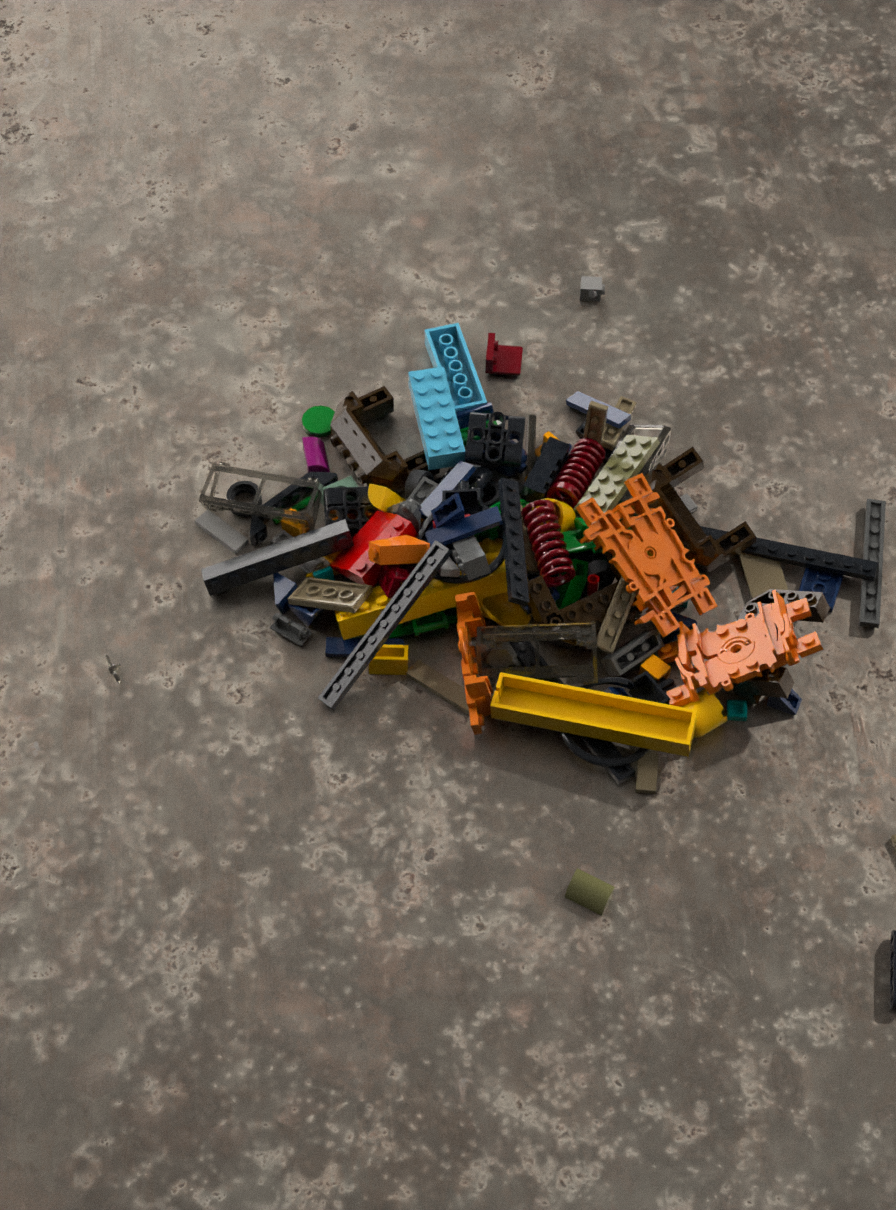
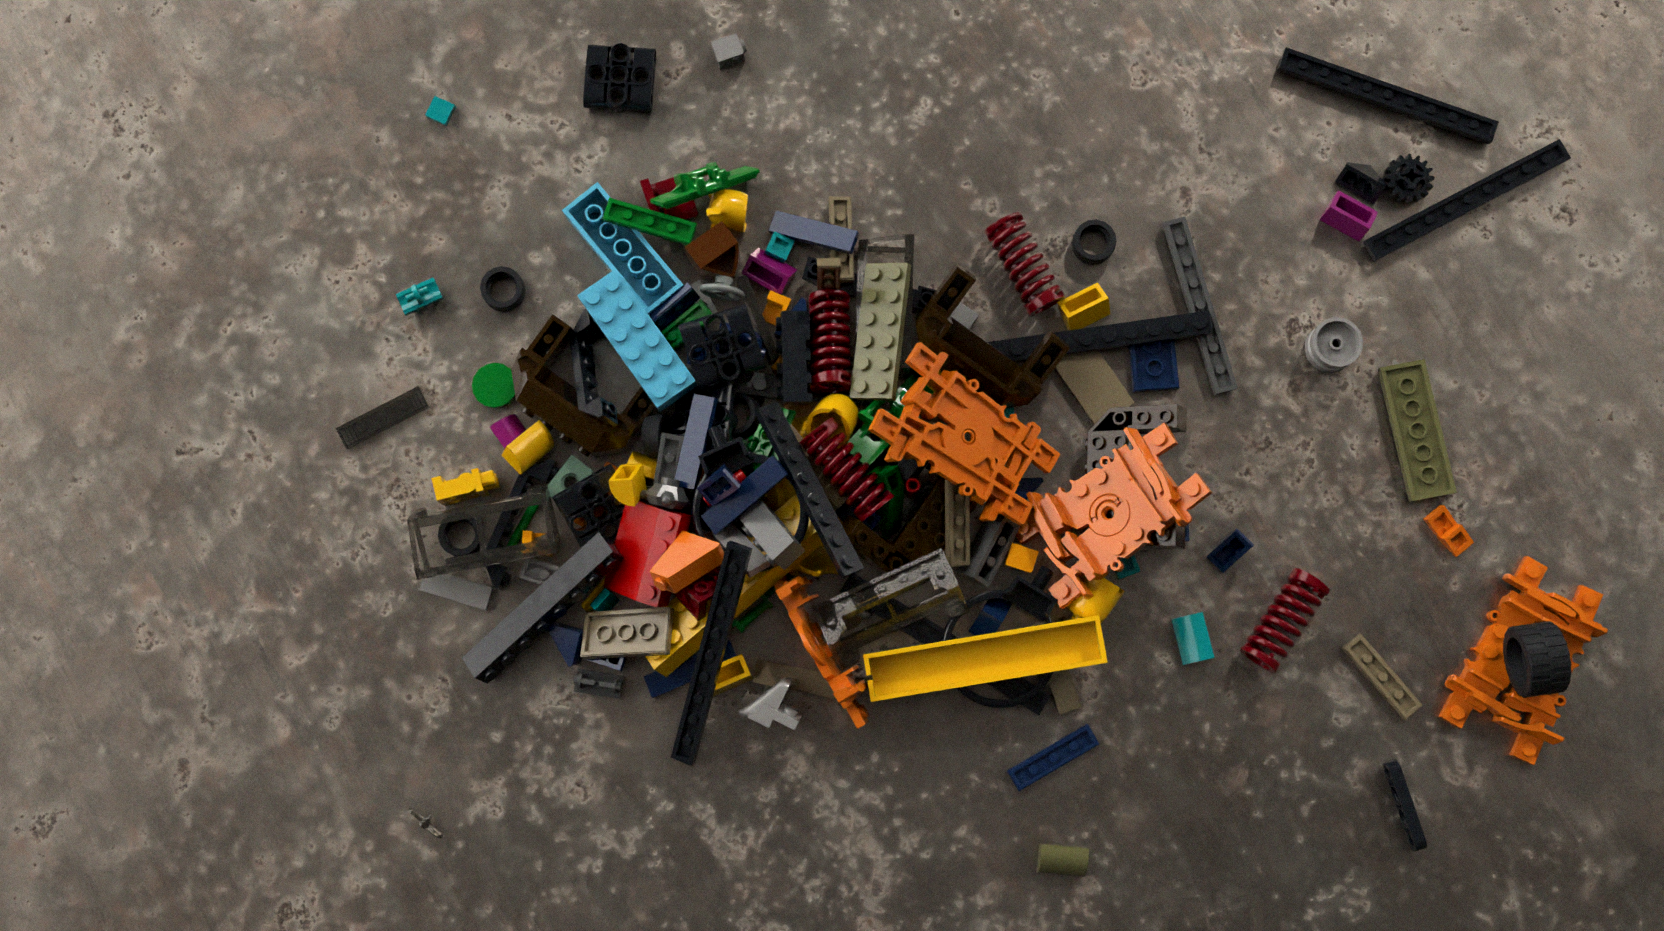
camera: 25 degrees left, 25 degrees up
none -> clear smoke tile [336,386,430,449]
none -> teal hips [396,277,444,316]
none -> teal tile [425,96,456,127]
none -> yellow hips [431,468,500,506]
none -> black tyre [480,266,526,312]
none -> yellow brick [501,420,554,475]
none -> black slope [569,308,618,427]
none -> black connector [583,43,656,113]
none -> green tile [602,198,697,245]
none -> green piece [650,162,760,209]
none -> reddish brown piece [685,221,745,301]
none -> yellow piece [706,189,748,233]
none -> light grey piece [738,677,803,730]
none -> magenta brick [741,248,797,295]
none -> teal plate [764,231,795,263]
none -> dark red piece [984,212,1065,317]
none -> dark blue tile [1006,724,1099,791]
none -> yellow brick [1057,283,1111,330]
none -> black tyre [1072,219,1117,265]
none -> teal brick [1171,612,1215,665]
none -> dark blue slope [1206,529,1254,573]
none -> dark red piece [1239,568,1330,673]

